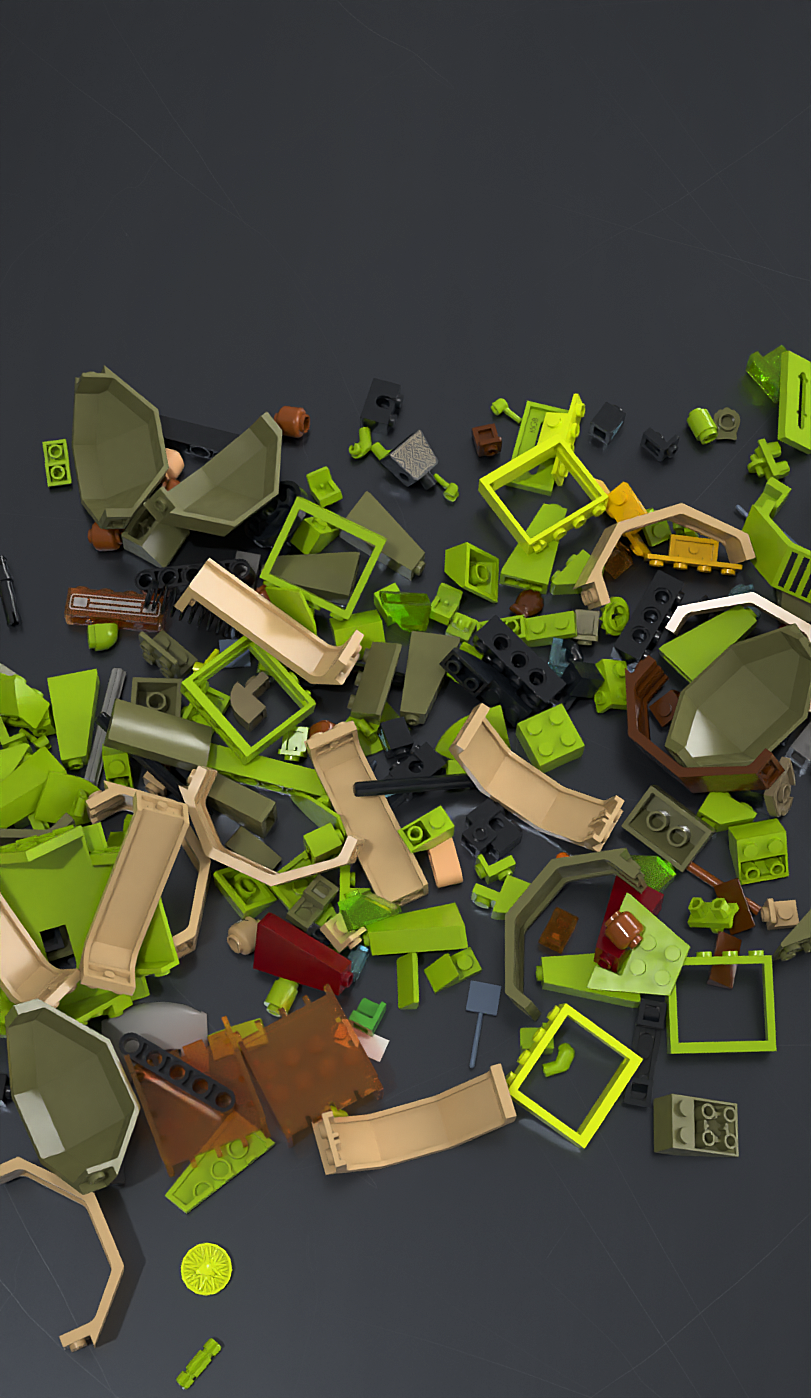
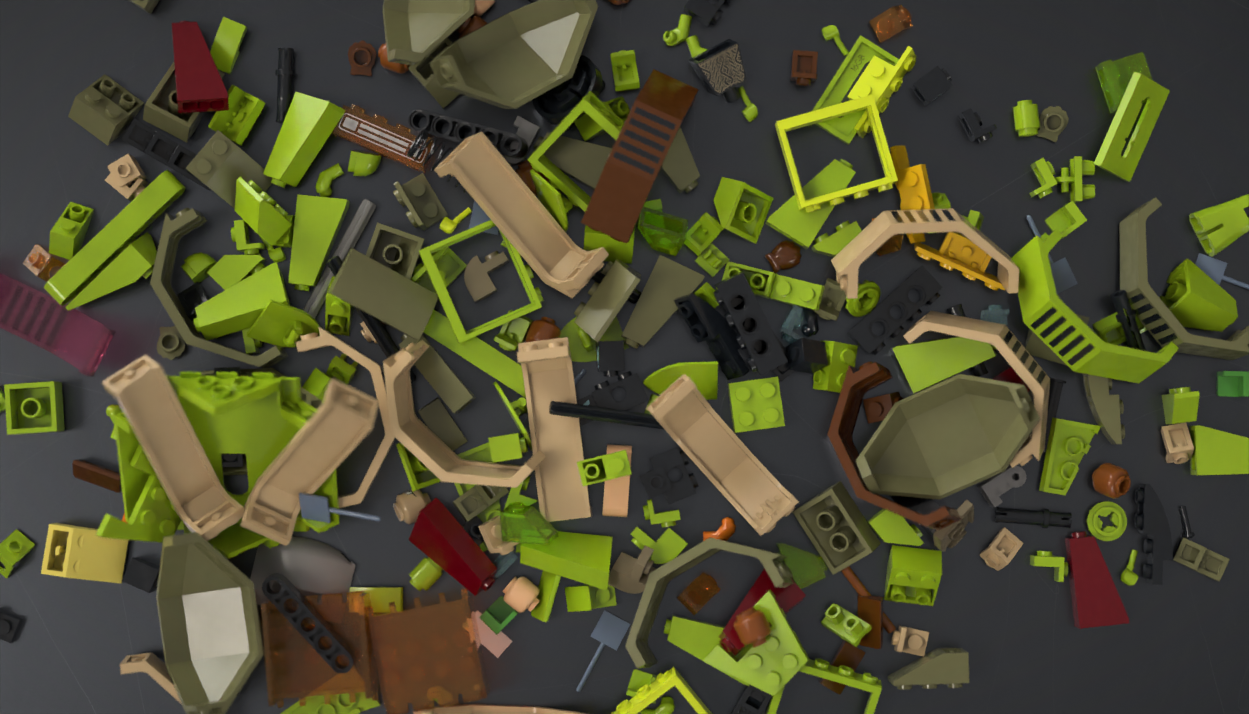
camera: 20 degrees right, 20 degrees up
none -> lime slope [263,92,345,188]
none -> sand blue piece [299,493,381,523]
none -> lime arm [315,163,344,197]
none -> reddish brown animal [348,40,376,76]
none -> light nougat head [502,576,540,613]
none -> reddish brown panel [581,69,699,244]
none -> dark tan brick [608,546,656,594]
none -> clear orange bracket [869,5,913,43]
none -> lime bracket [1029,157,1058,198]

